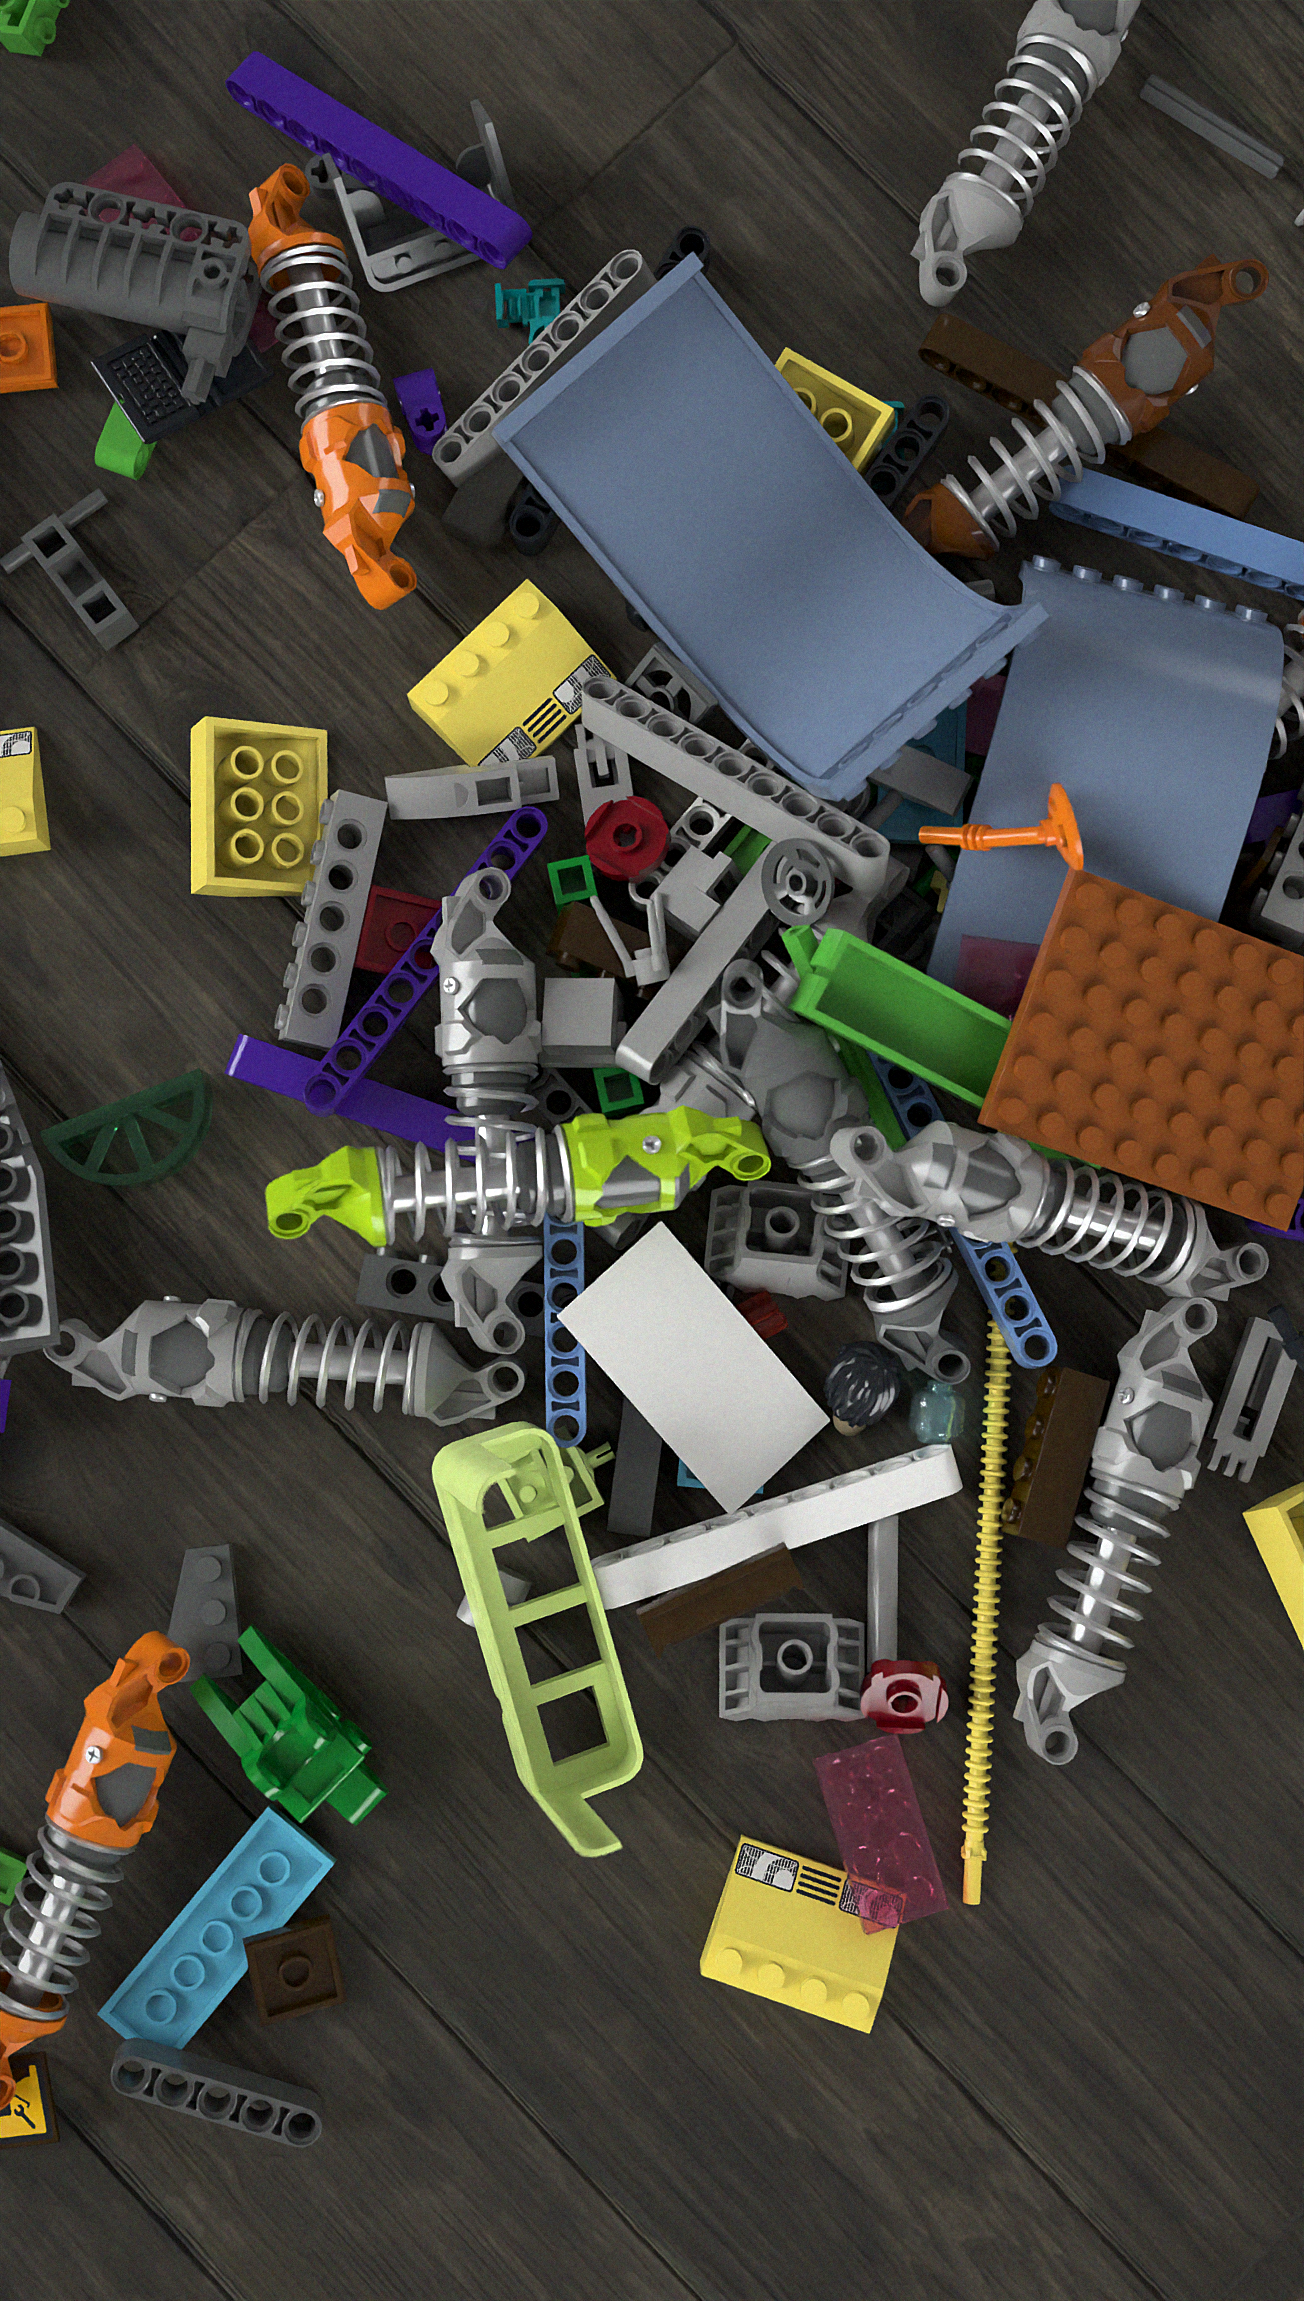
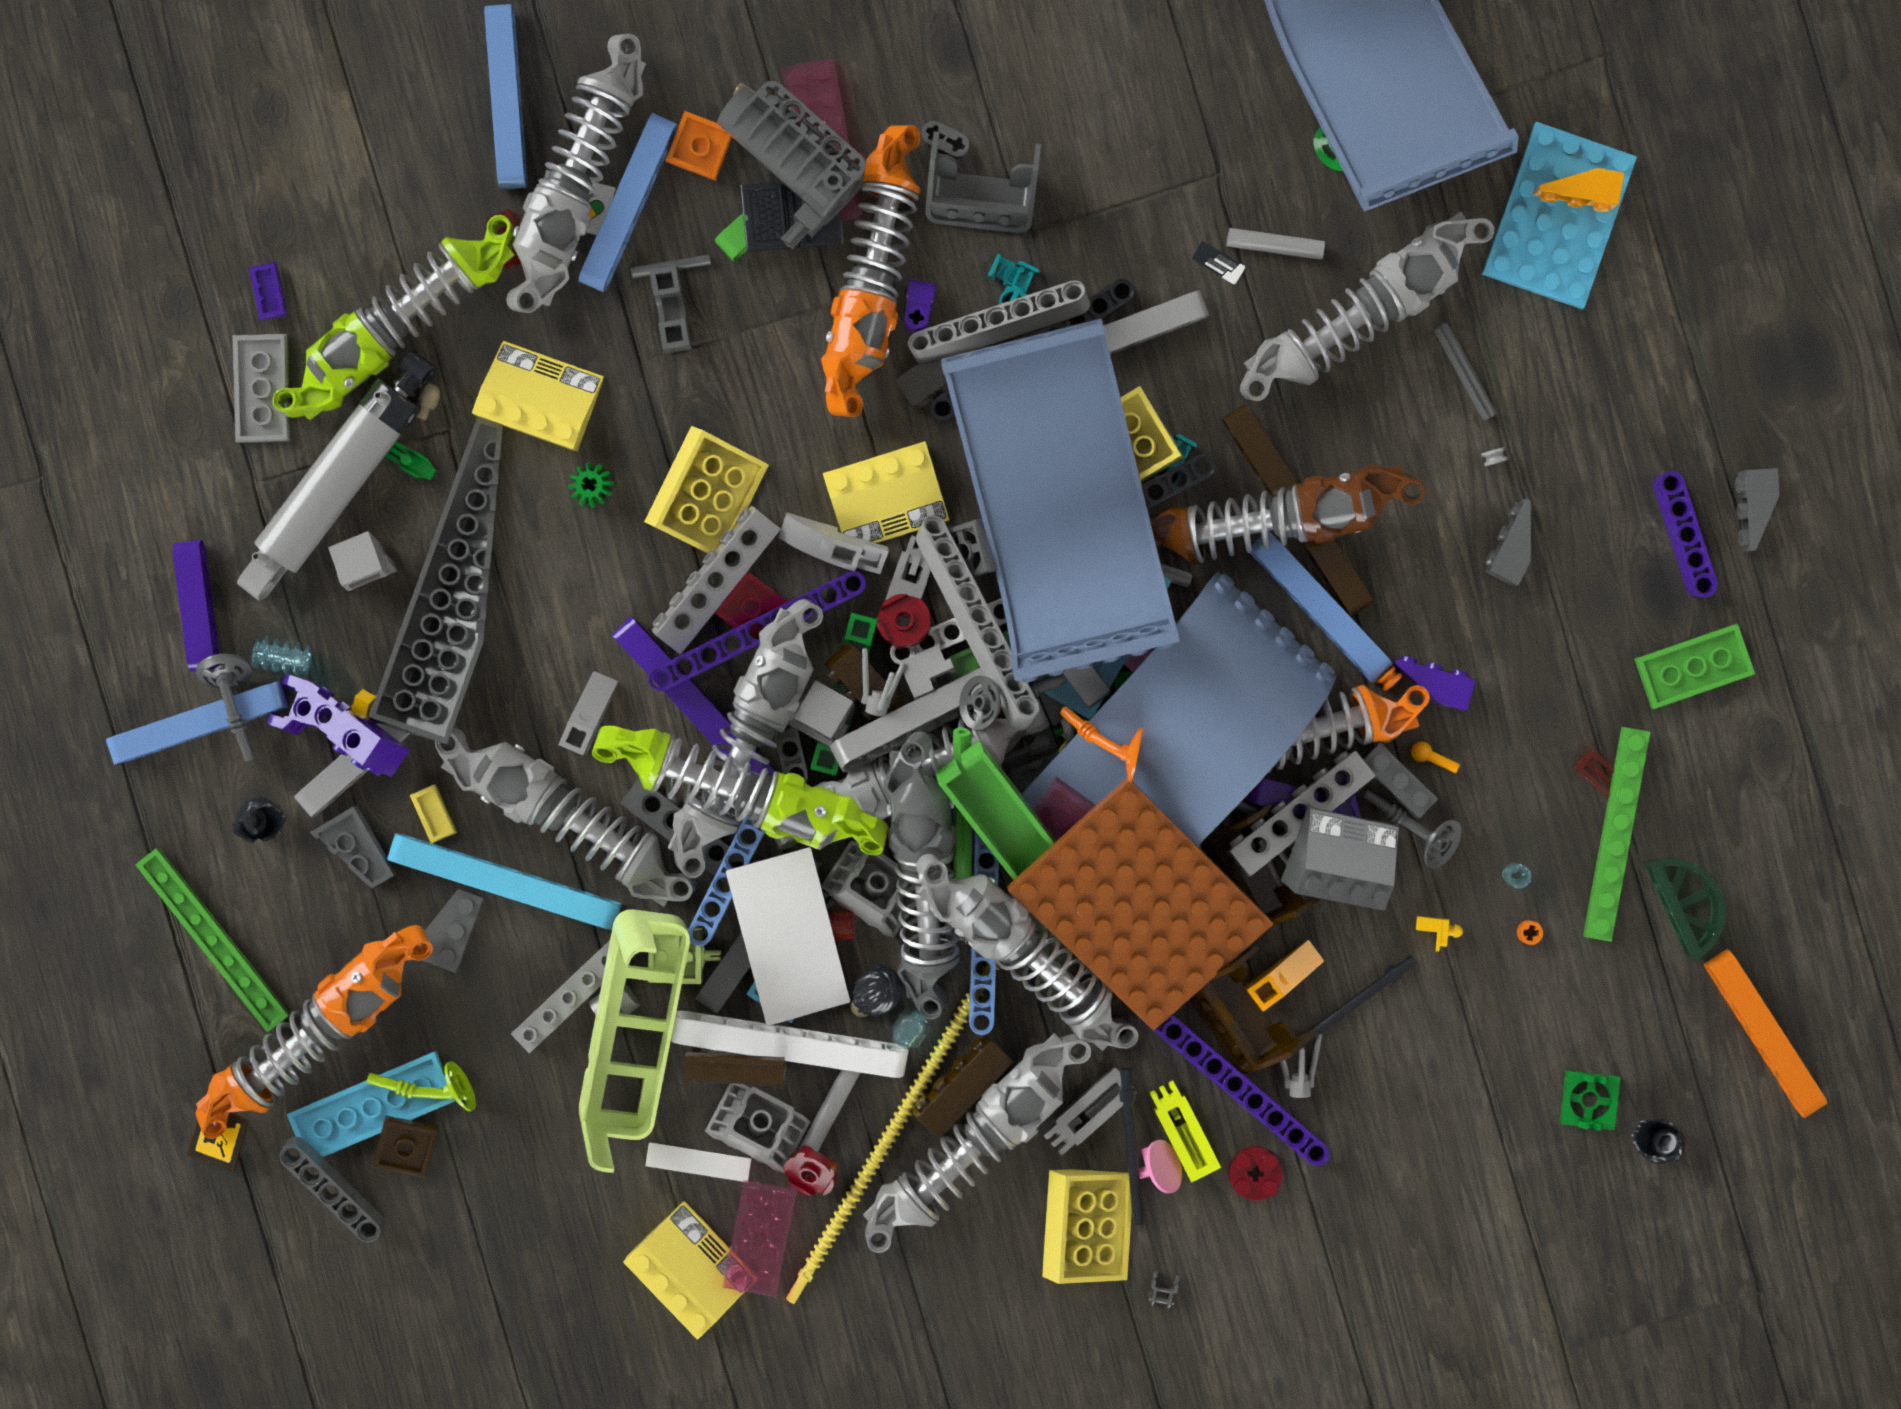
camera: 25 degrees right, 5 degrees up
clear green window [39,1068,213,1188] -> none
green piece [189,1624,389,1825] -> none
dark purple beam [225,51,533,269] -> none
none -> lime dish [367,1061,476,1111]
none -> medium azure beam [387,833,622,930]
none -> light yellow tile [410,784,457,844]
none -> light grey brick [511,940,610,1053]
none -> light grey slope [558,671,619,755]
none -> green gear [568,462,614,508]
none -> white sticker [645,1142,751,1182]
none -> light grey beam [1103,290,1210,355]
none -> sticker [1192,241,1245,284]
none -> light grey piece [1226,228,1325,260]

